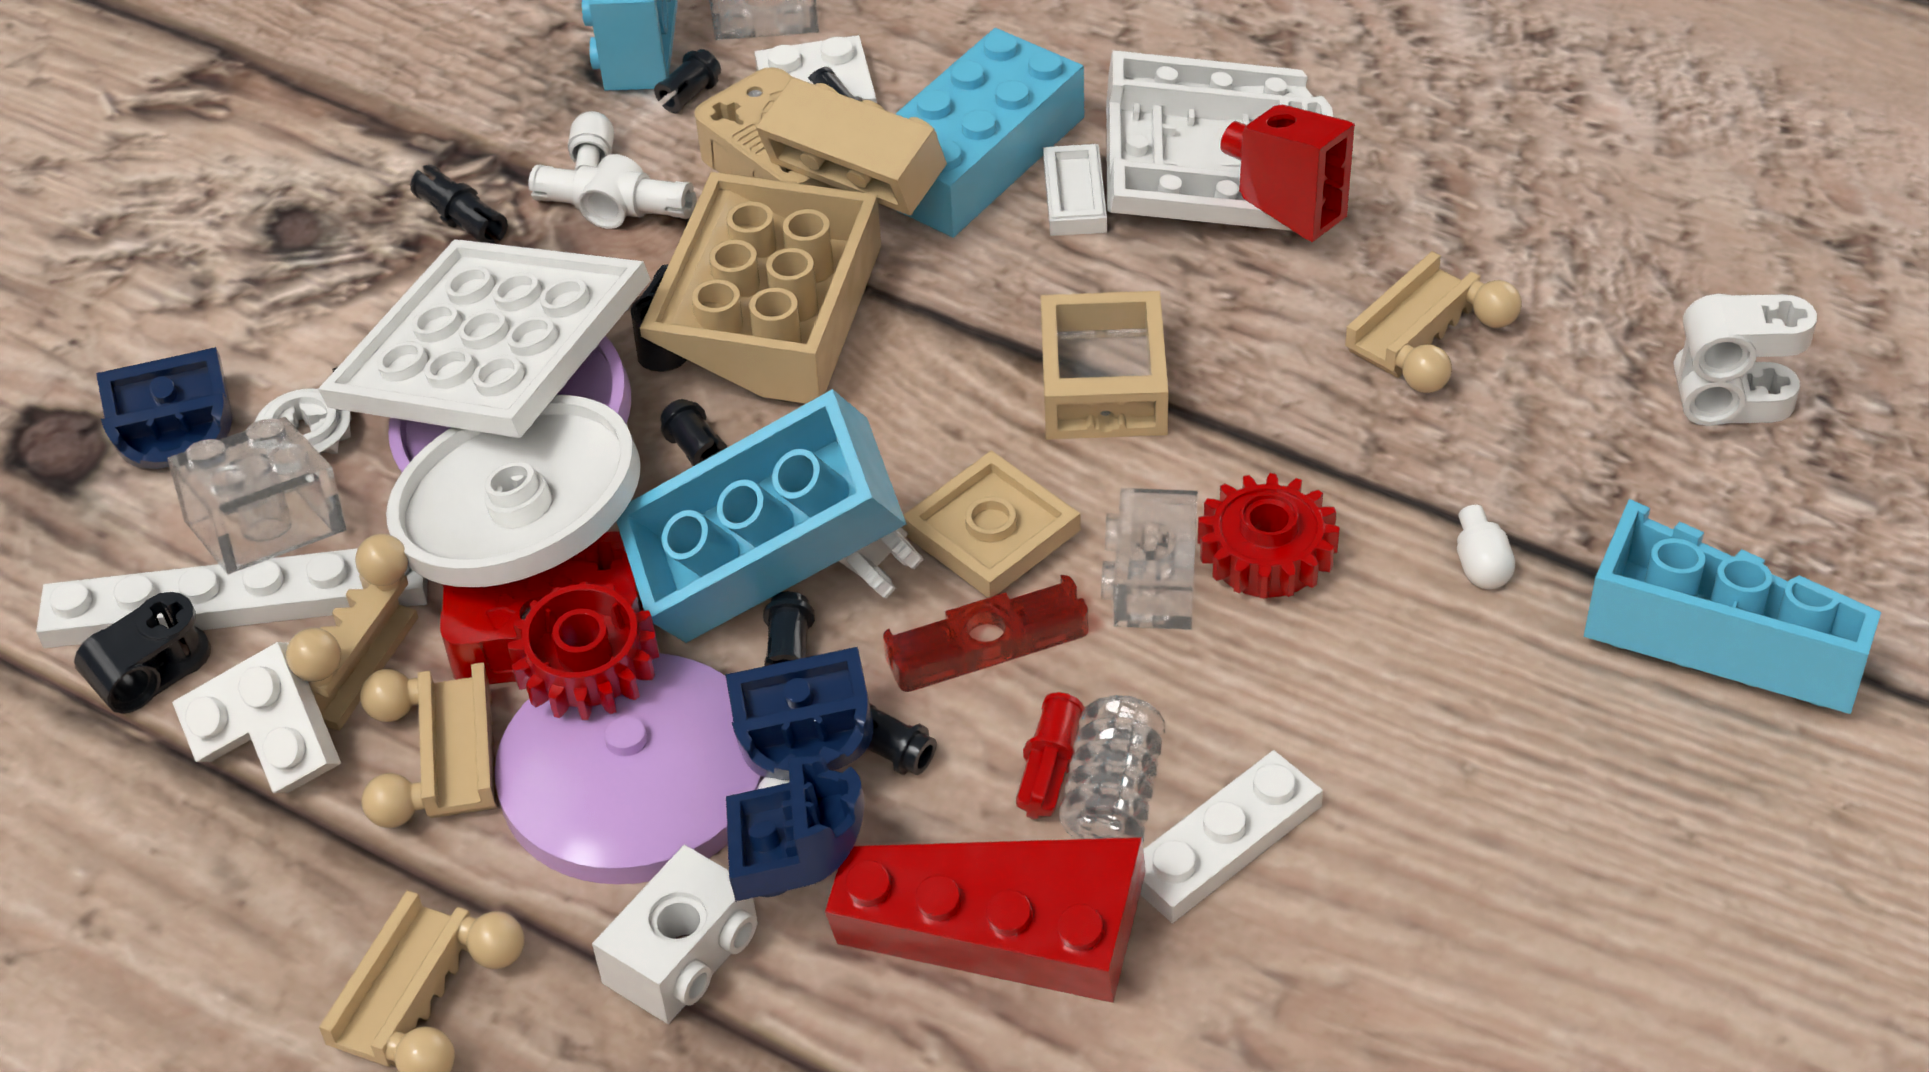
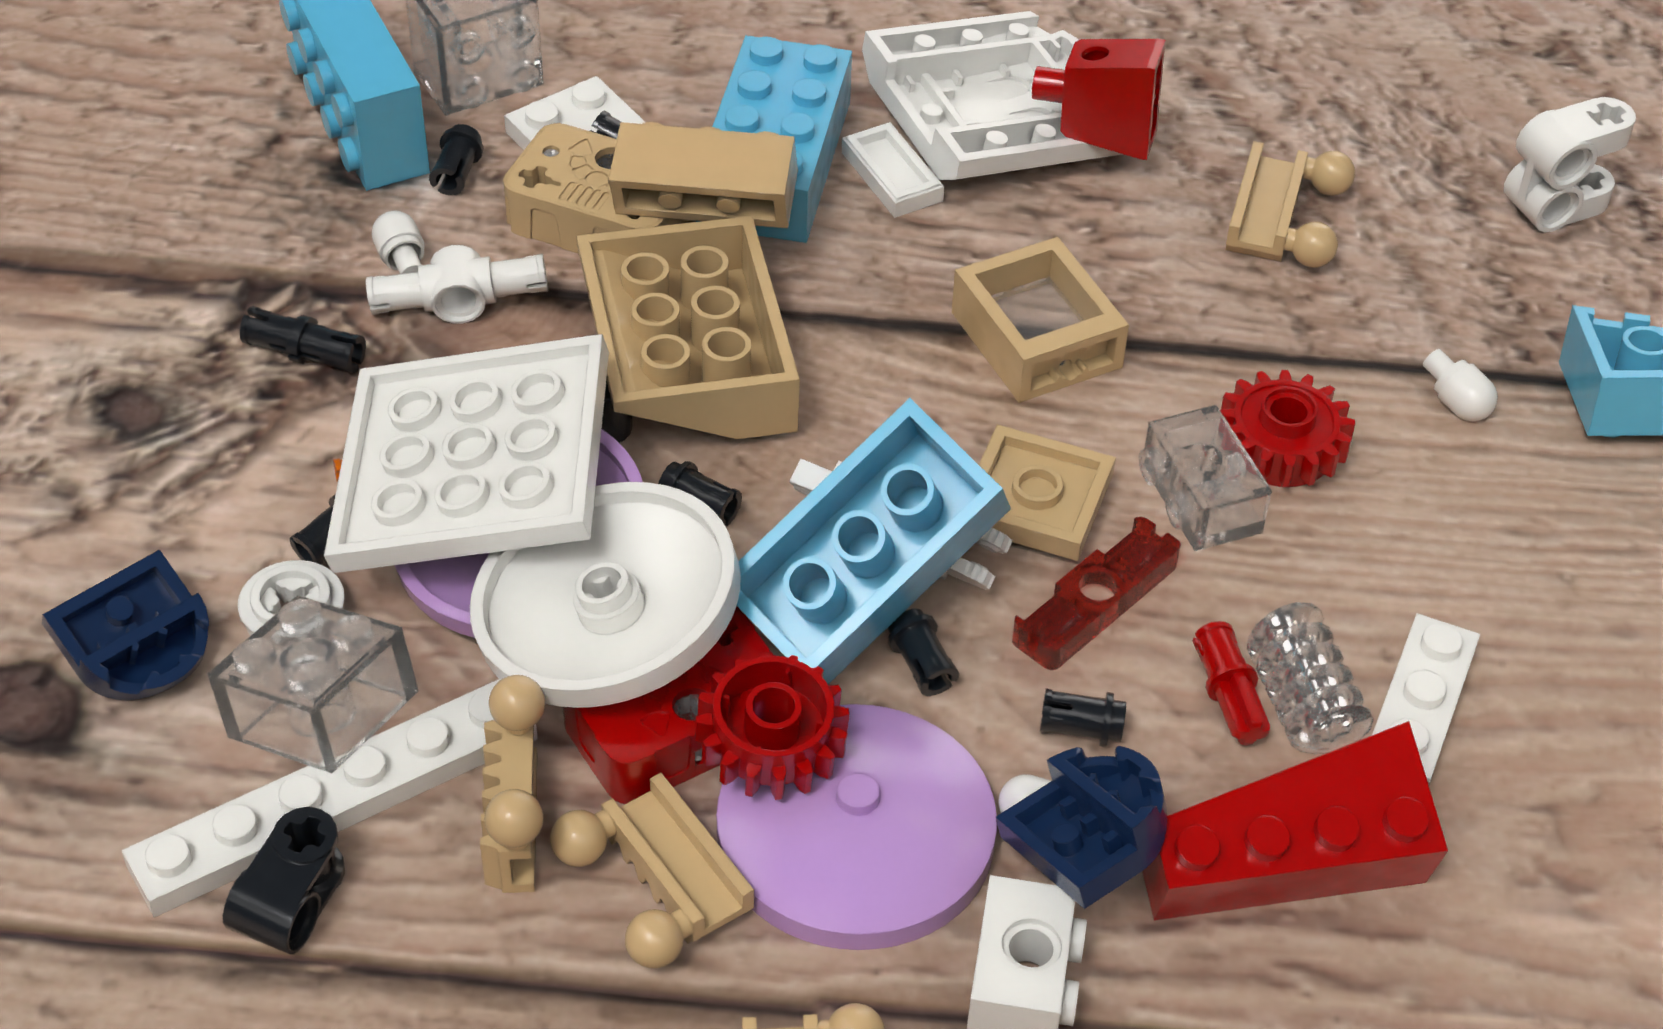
camera: 30 degrees left, 0 degrees up
white plate [172,642,341,793] -> none
dark blue slope [725,647,873,780] -> none

